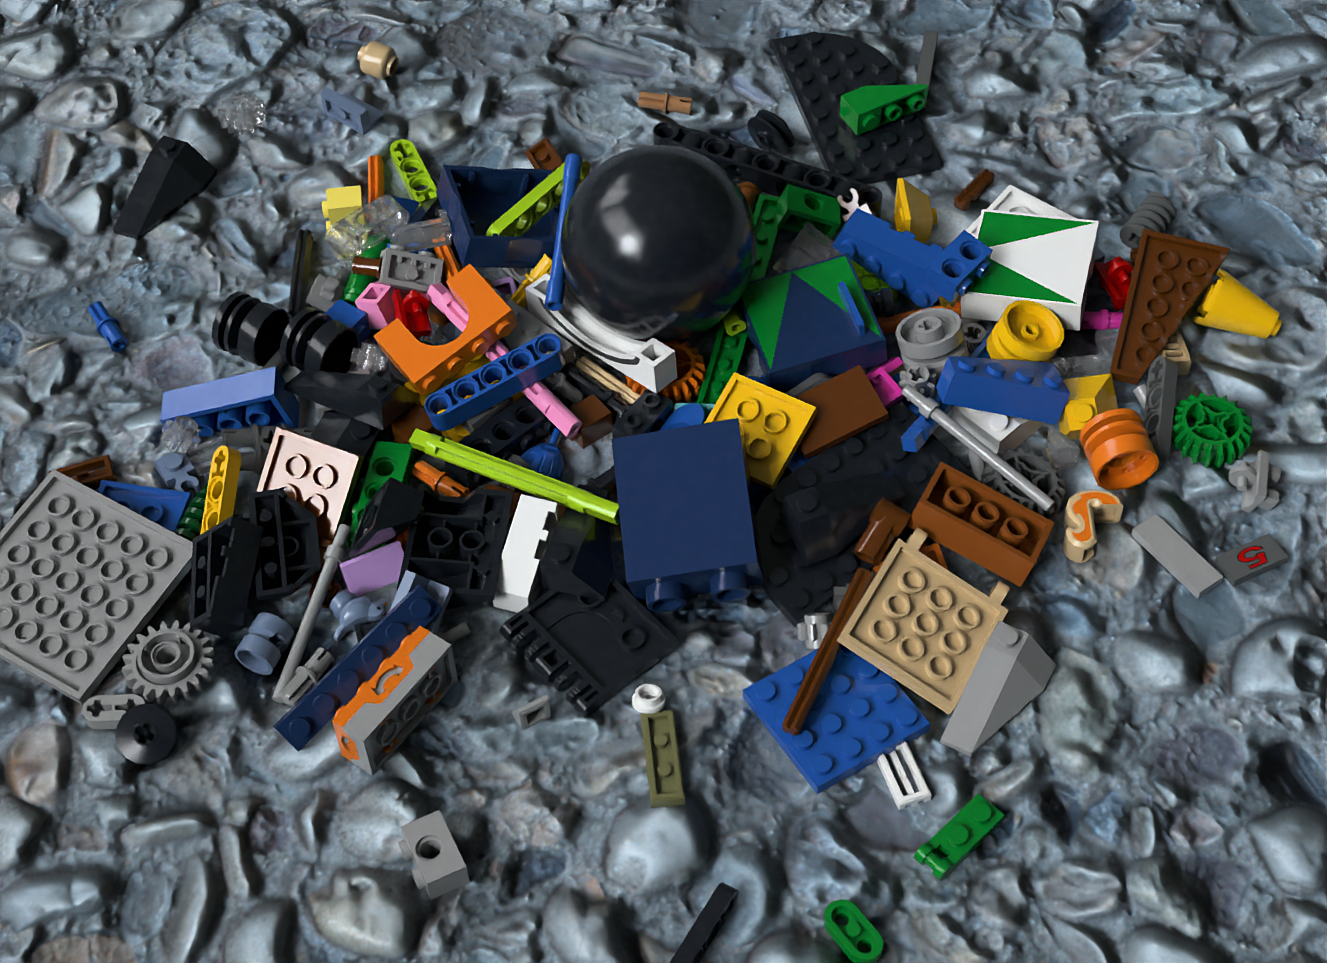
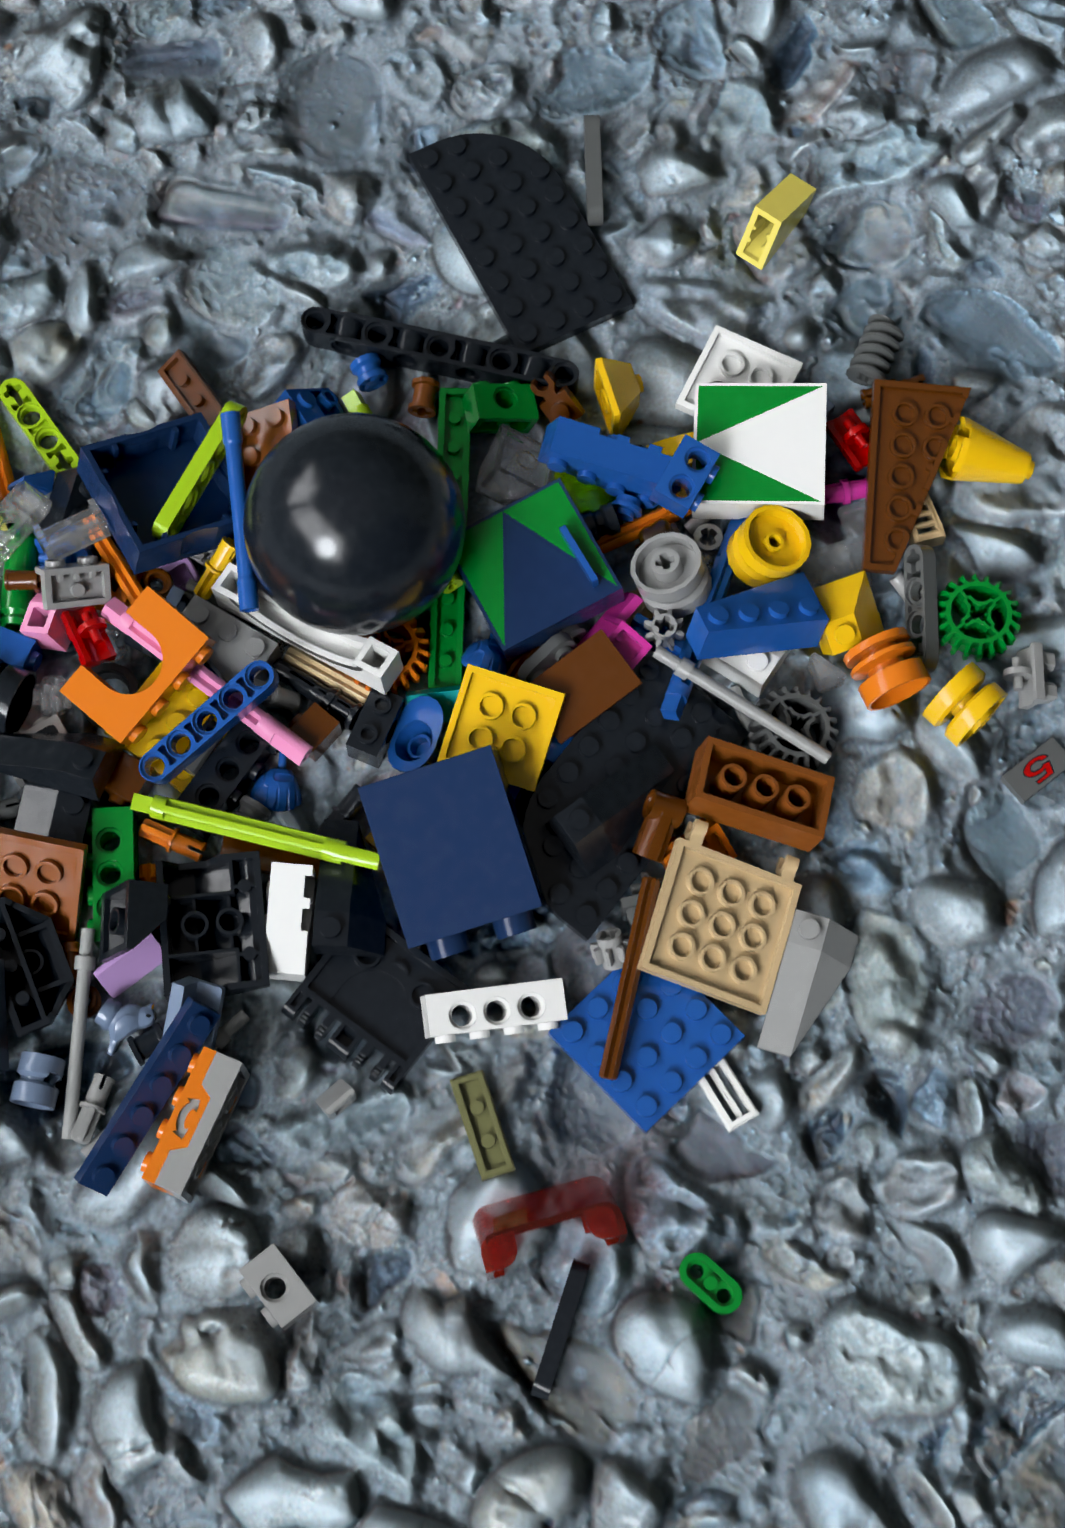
camera: 15 degrees left, 20 degrees up
white plate [632,684,665,714] -> none
medium nougat axle [638,91,692,115] -> none
black piece [748,109,796,154] -> none
green slope [840,84,928,135] -> none
green plate [914,794,1005,881] -> none
reddish brown axle [954,169,995,211] -> none
tan animal [1062,489,1124,563] -> none
light grey tile [1131,514,1223,599] -> none
none -> white brick [420,978,568,1044]
none -> clear red windscreen [473,1176,628,1281]
none -> blue plate [611,494,643,522]
none -> light yellow slope [736,173,816,270]
none -> yellow wheel [922,662,1008,747]

